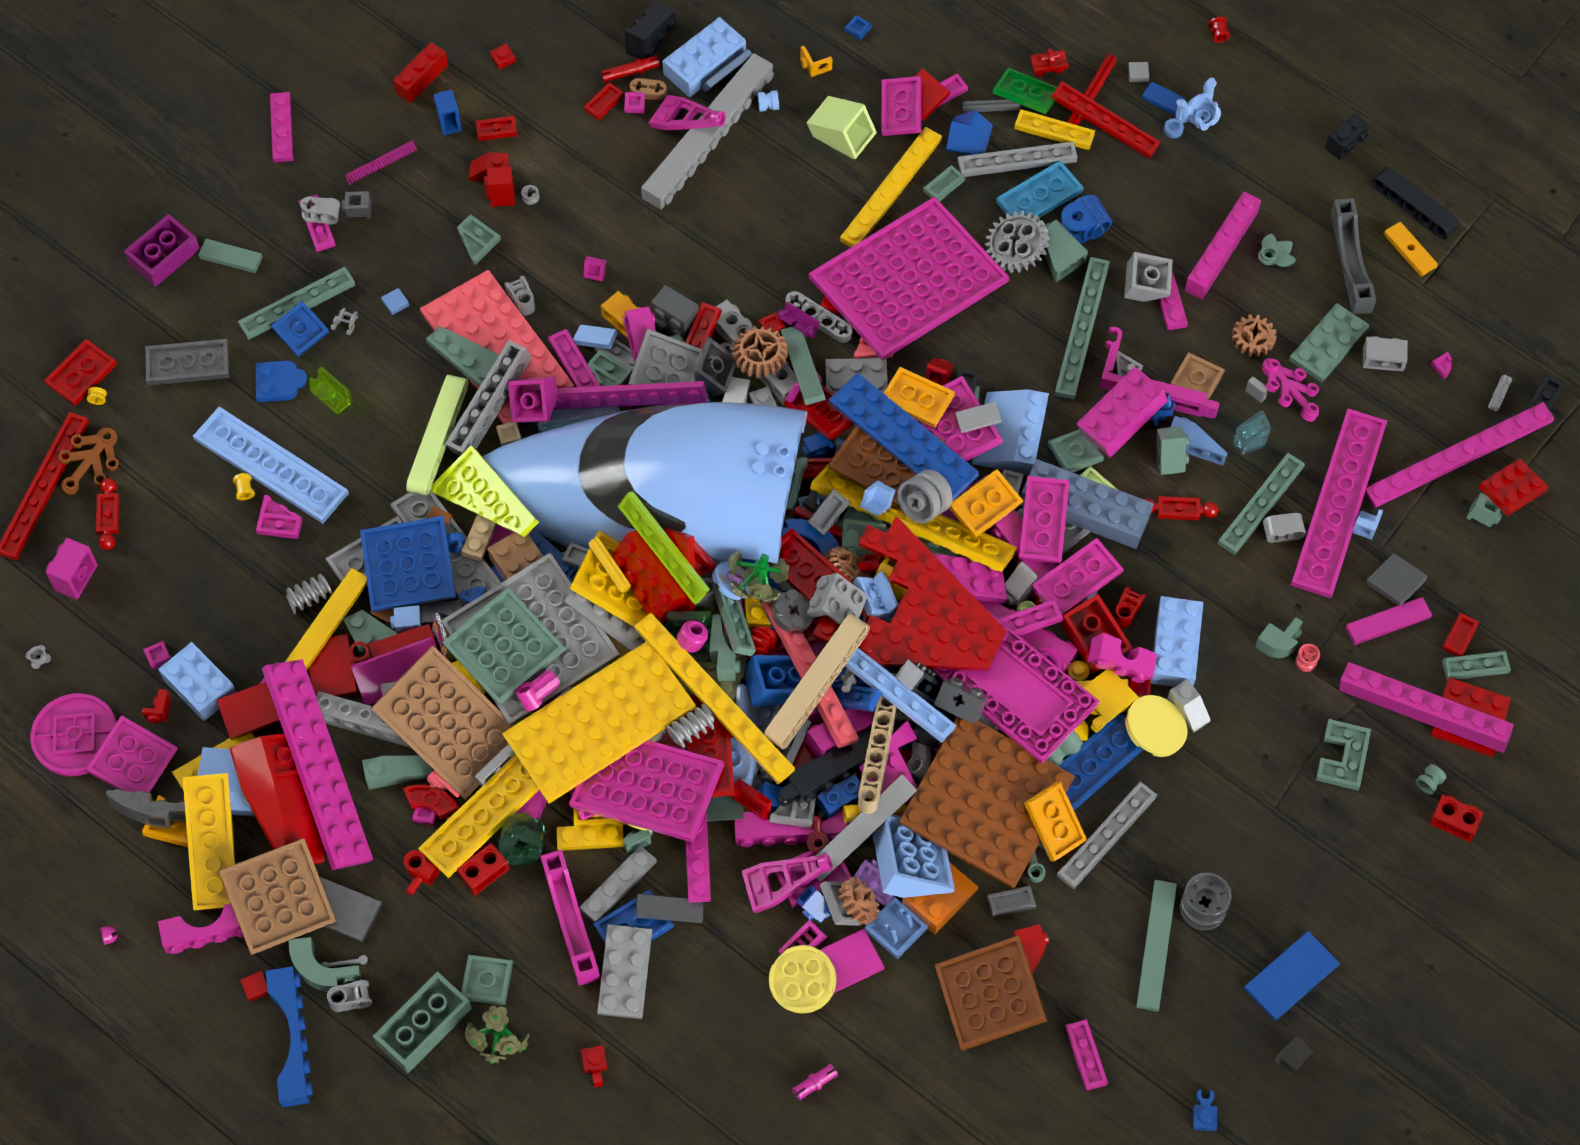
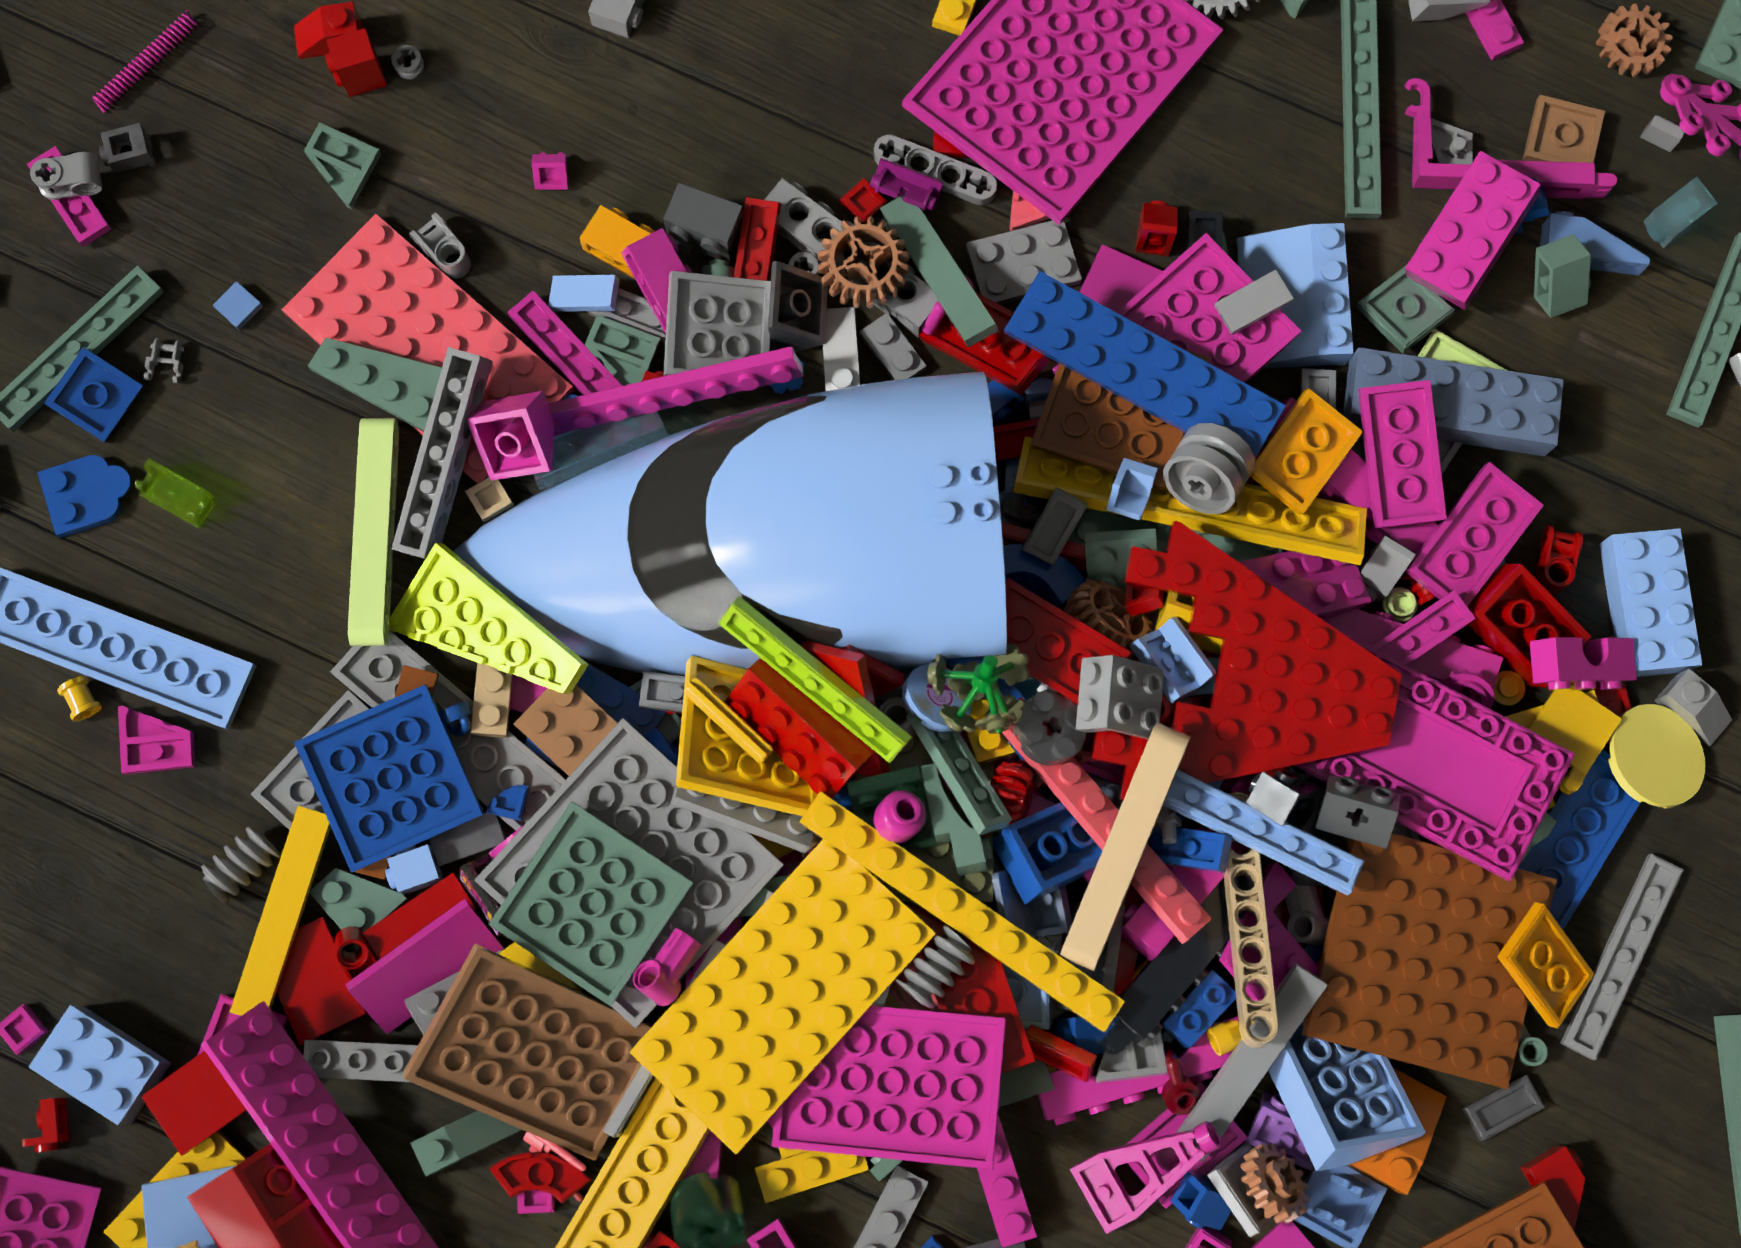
camera: 15 degrees left, 15 degrees up
light orange plate [884,367,955,428] -> none
red plate [1143,496,1218,521] -> none

